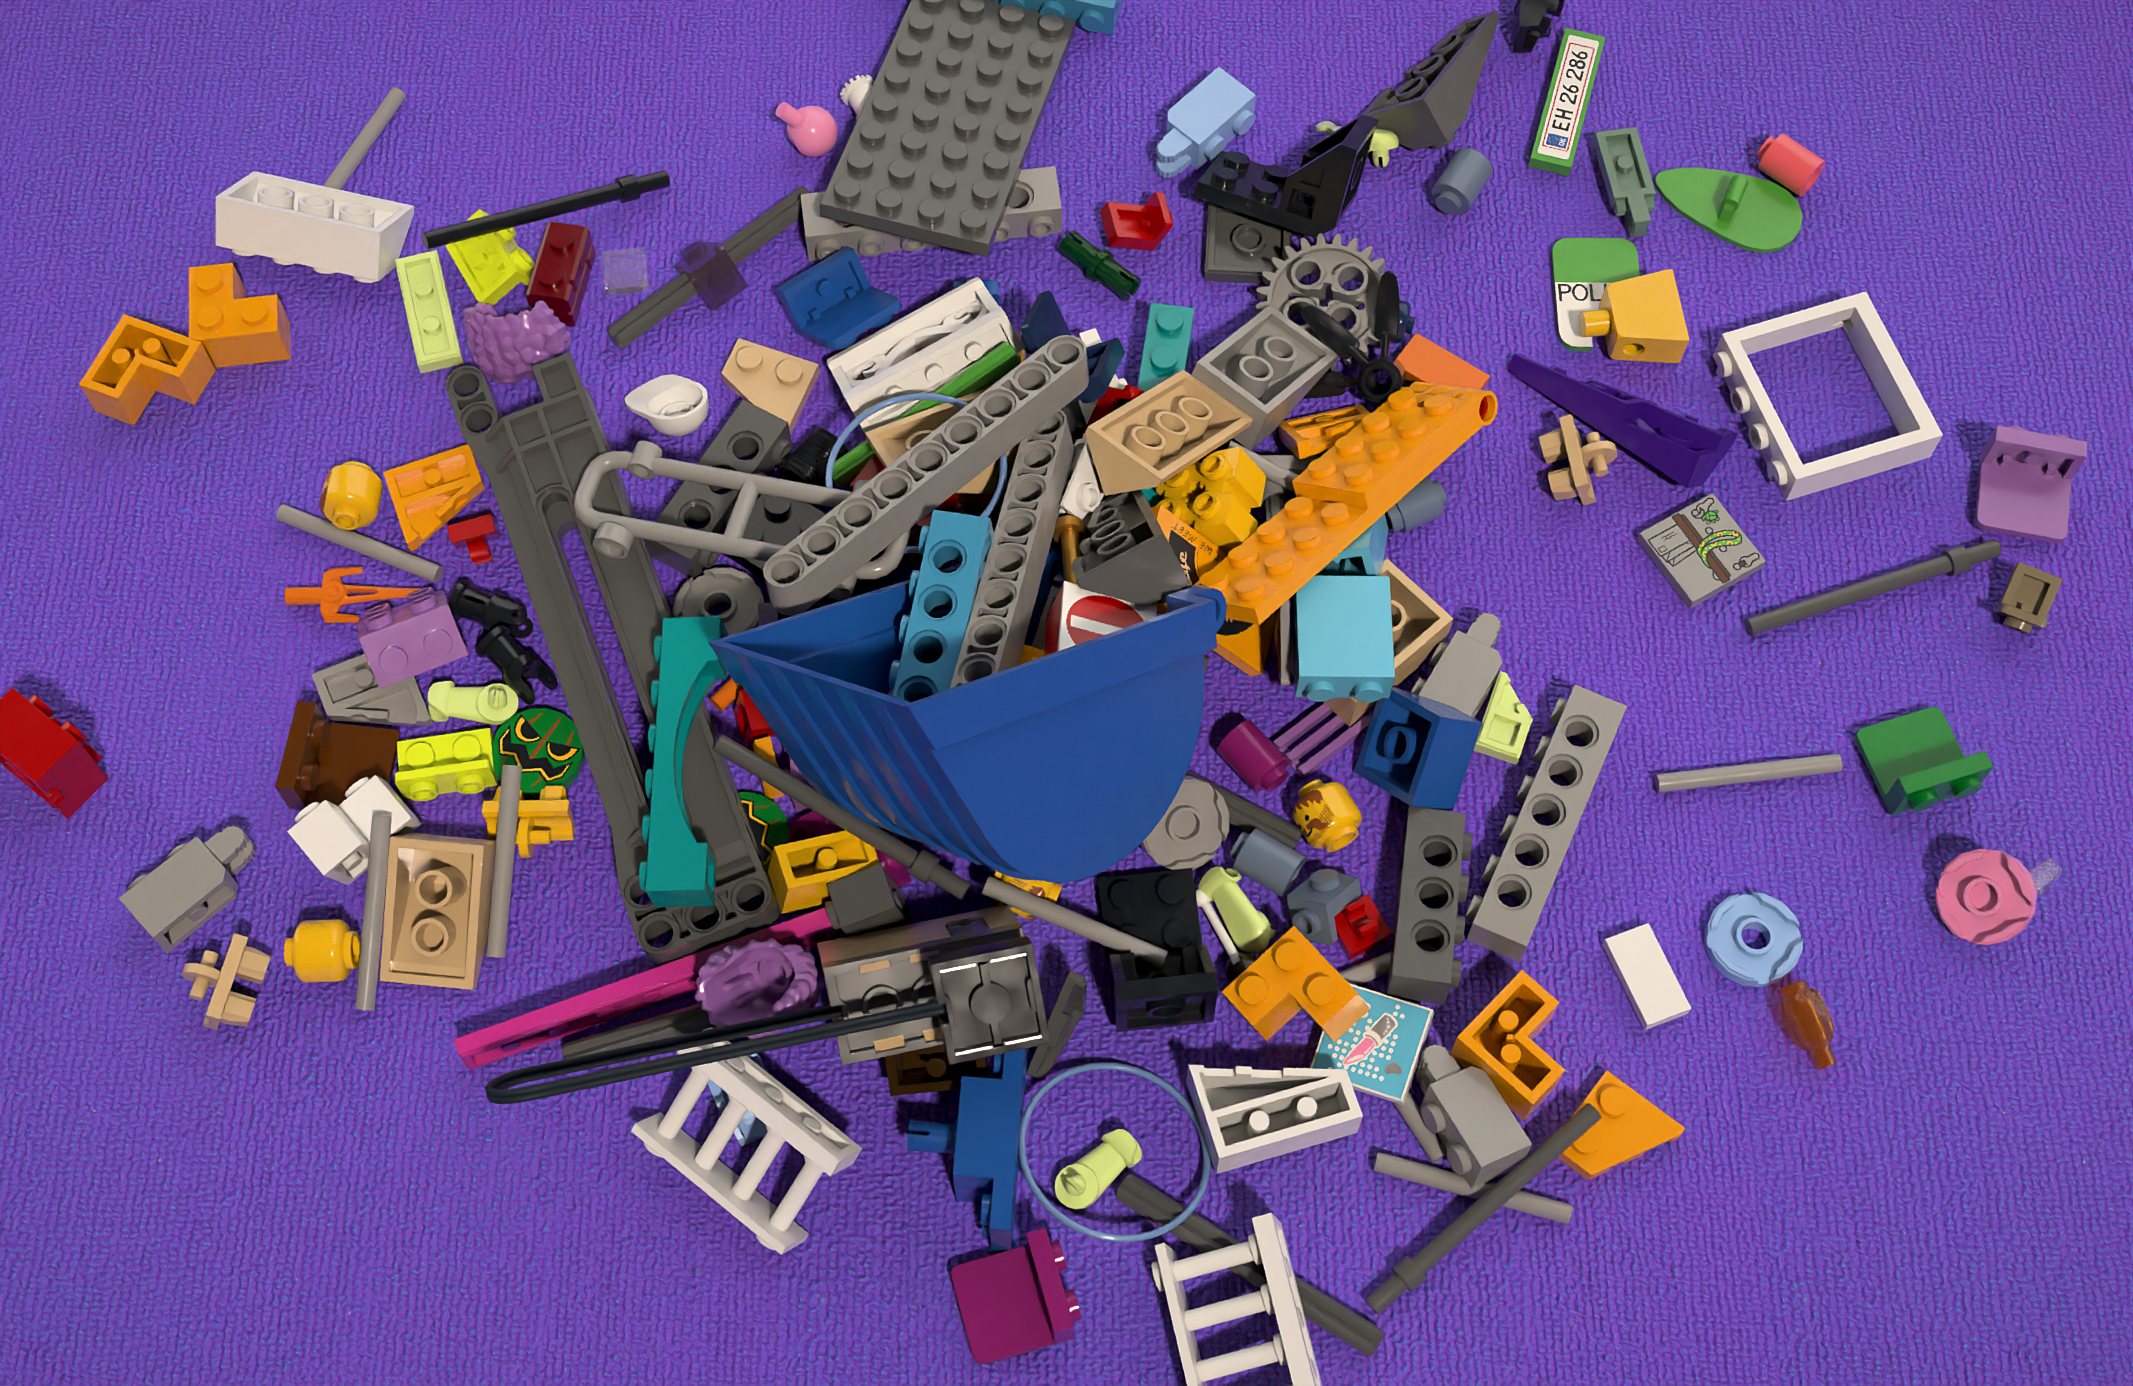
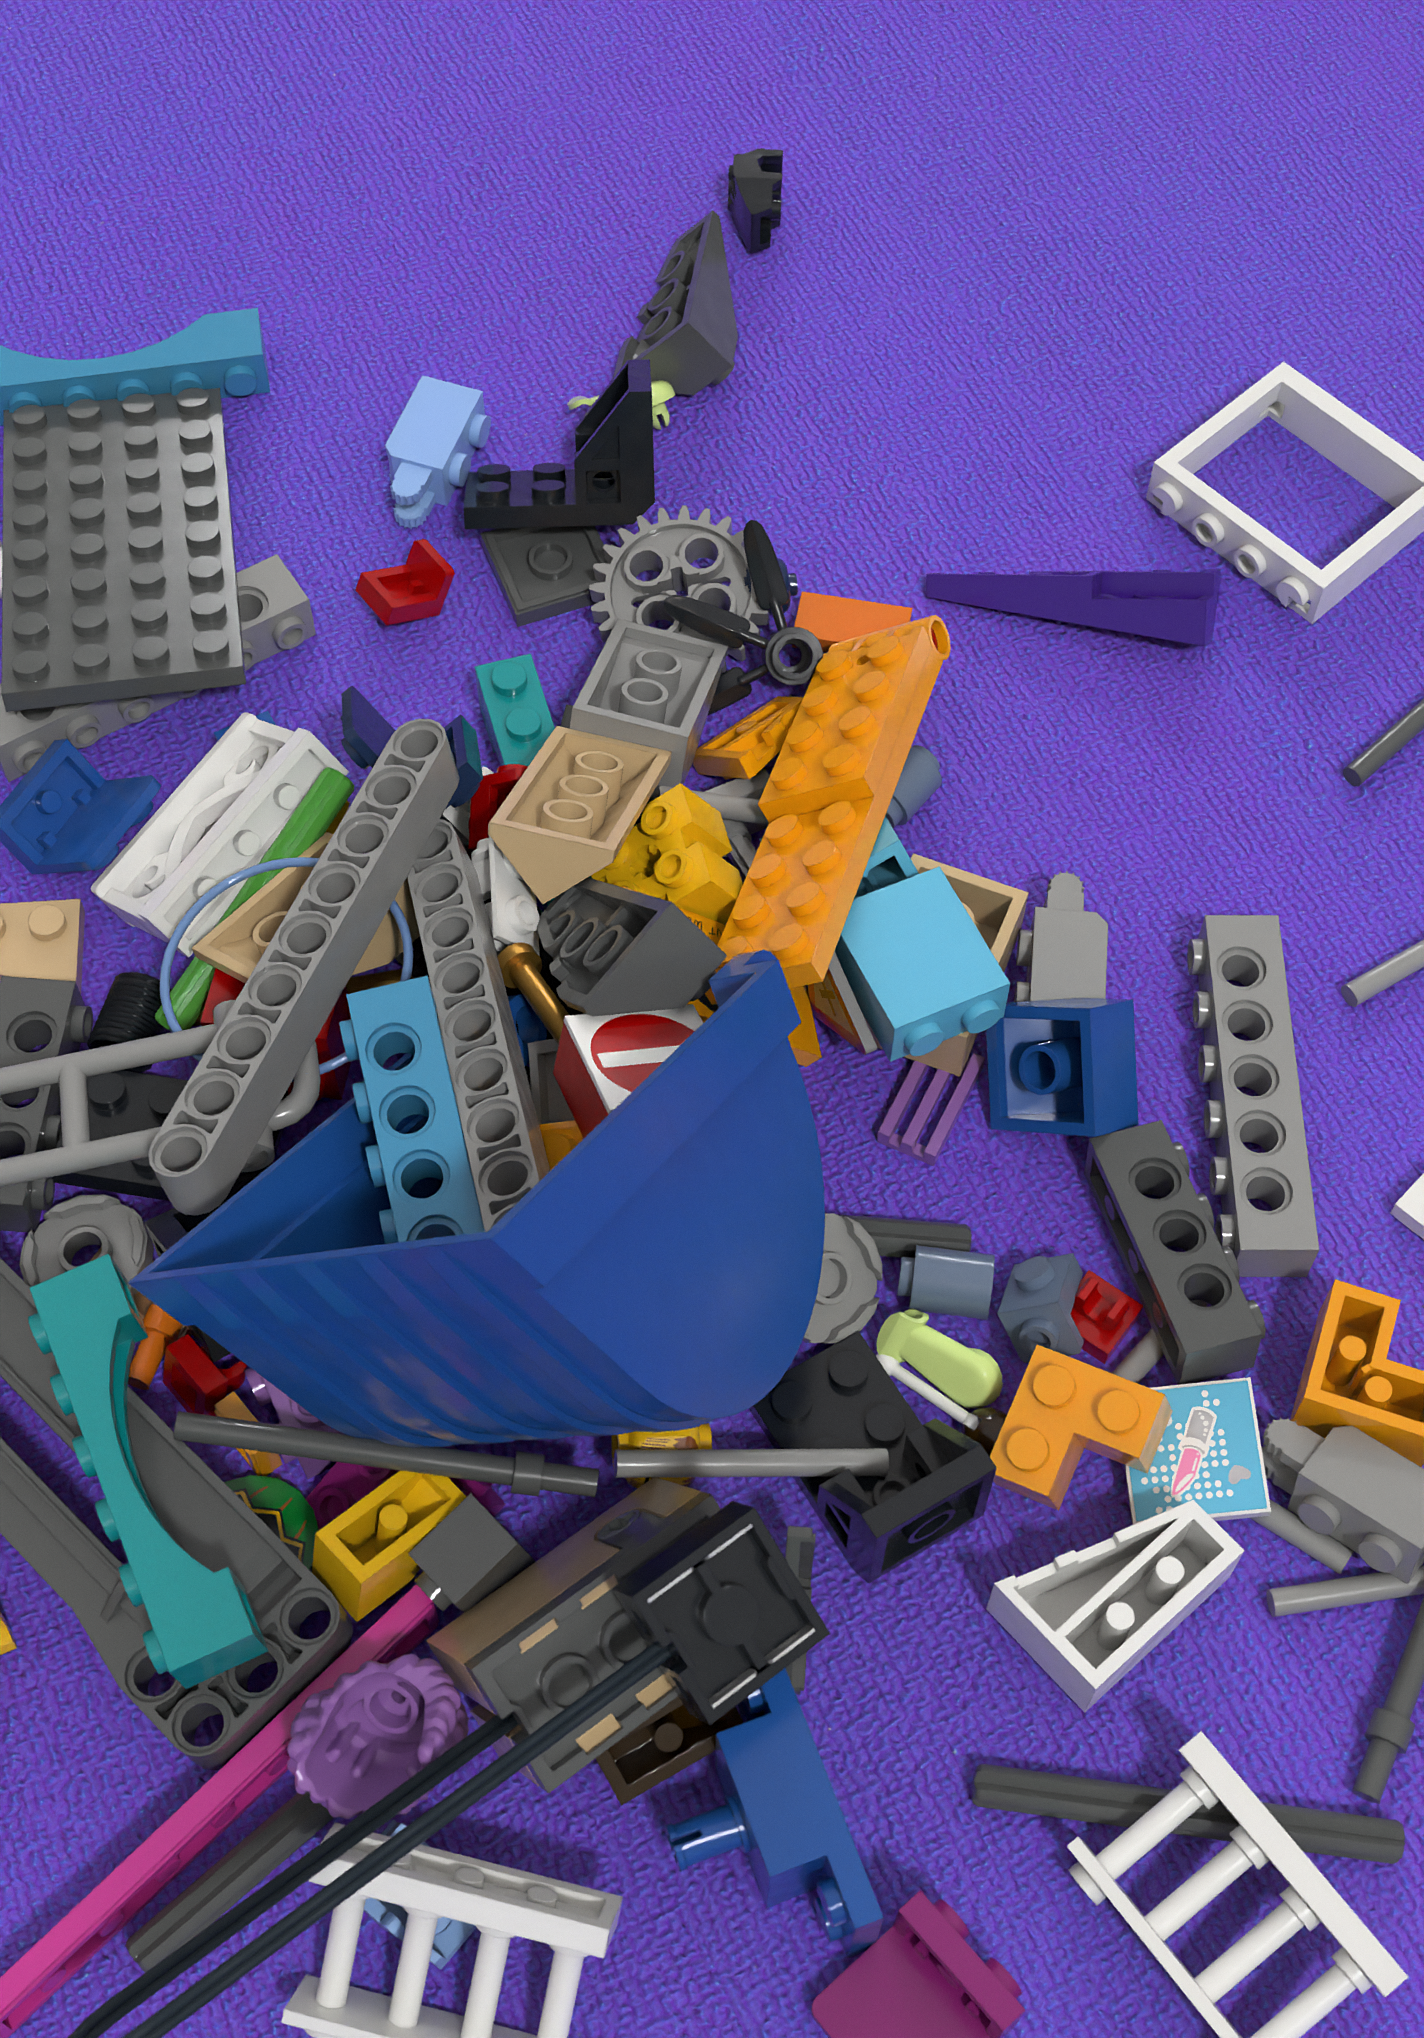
camera: 25 degrees left, 5 degrees down
medium blue piece [1018,1062,1211,1243] -> none
yellowish green piece [1054,1129,1142,1210] -> none
dark green pin [1059,230,1141,301] -> none
magenta brick [1217,720,1289,792] -> none
yellow head [1292,779,1362,852] -> none
sand blue brick [1432,148,1493,215] -> none
yellowish green tile [1473,671,1533,765] -> none
tile [1528,28,1606,176] -> none
tan hips [1539,414,1617,506] -> none
bright green piece [1551,238,1640,351] -> none
yellow torso [1579,269,1689,363] -> none
sand green hinge [1592,127,1656,238] -> none
light grey tile [1637,493,1766,609] -> none
bright green shield [1654,167,1803,253] -> none
coral brick [1756,133,1826,197] -> none

